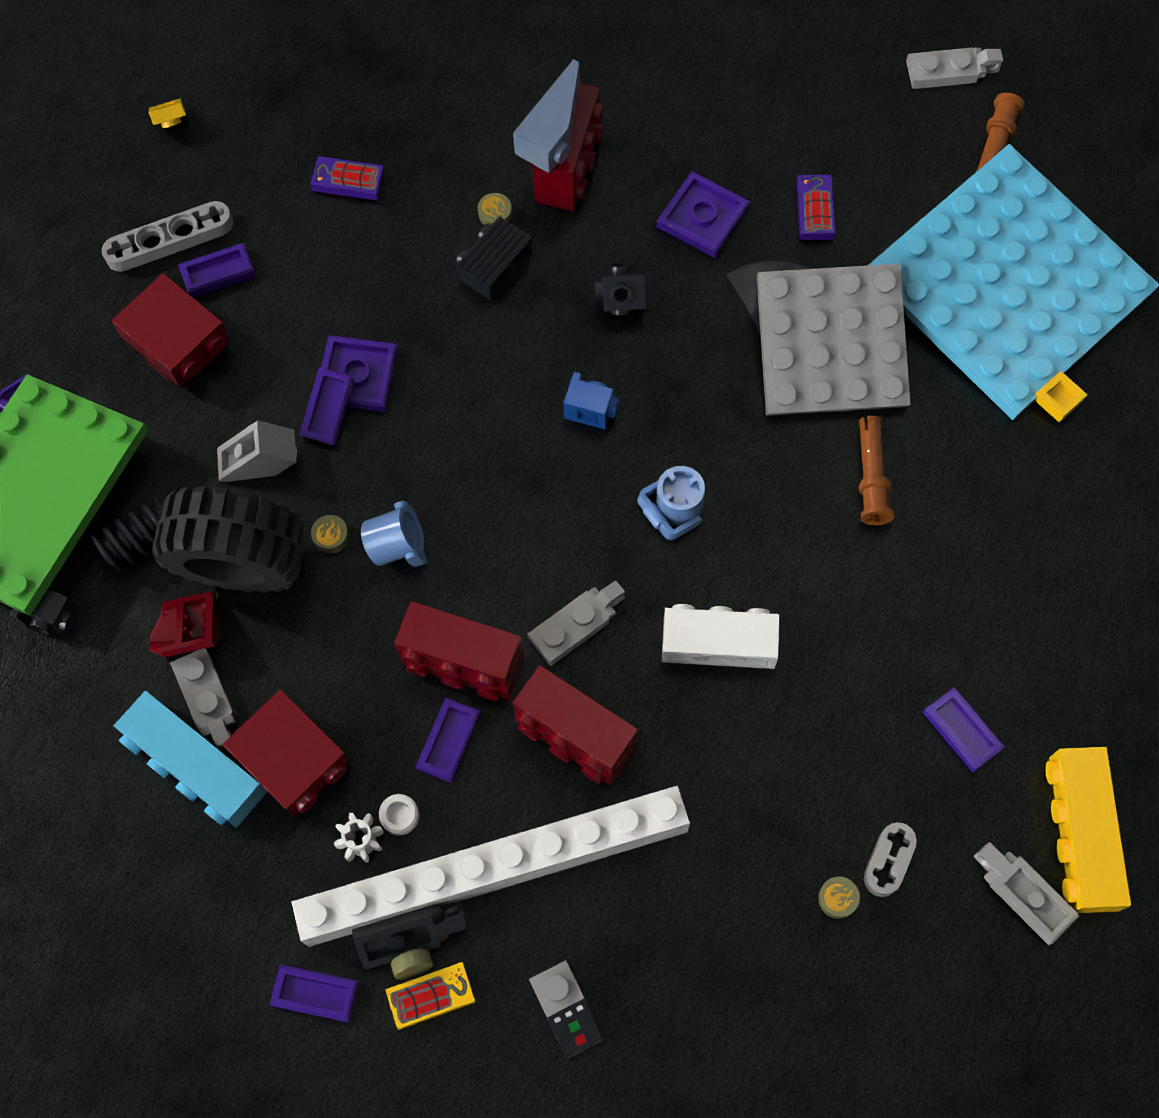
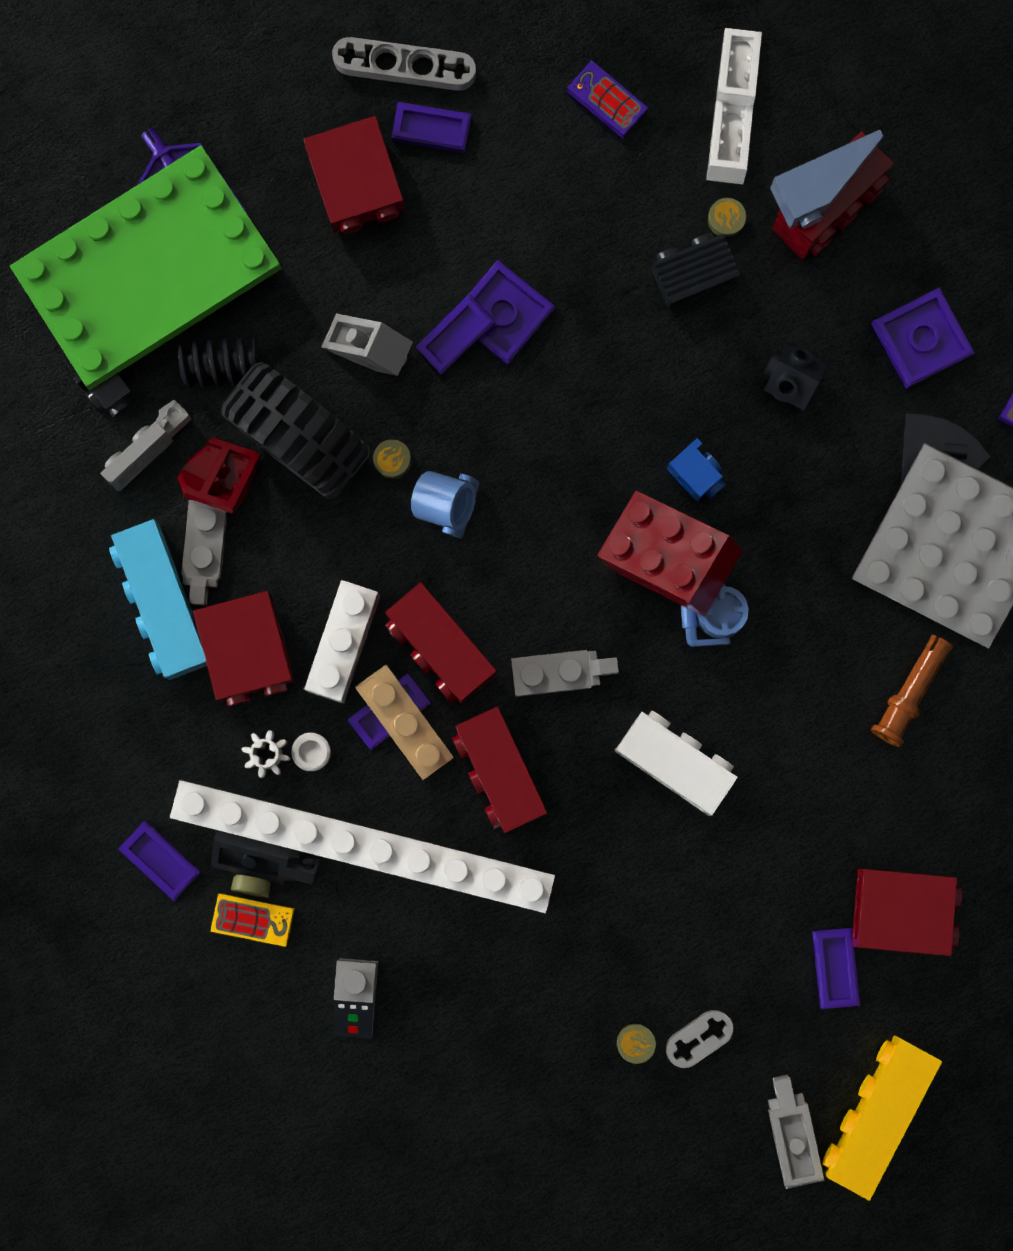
camera: 30 degrees right, 15 degrees up
none -> light grey hinge [100,400,191,491]
none -> white brick [304,580,380,704]
none -> tan plate [355,665,454,780]
none -> dark red brick [597,491,743,617]
none -> white slope [706,28,762,185]
none -> dark red brick [852,869,962,956]

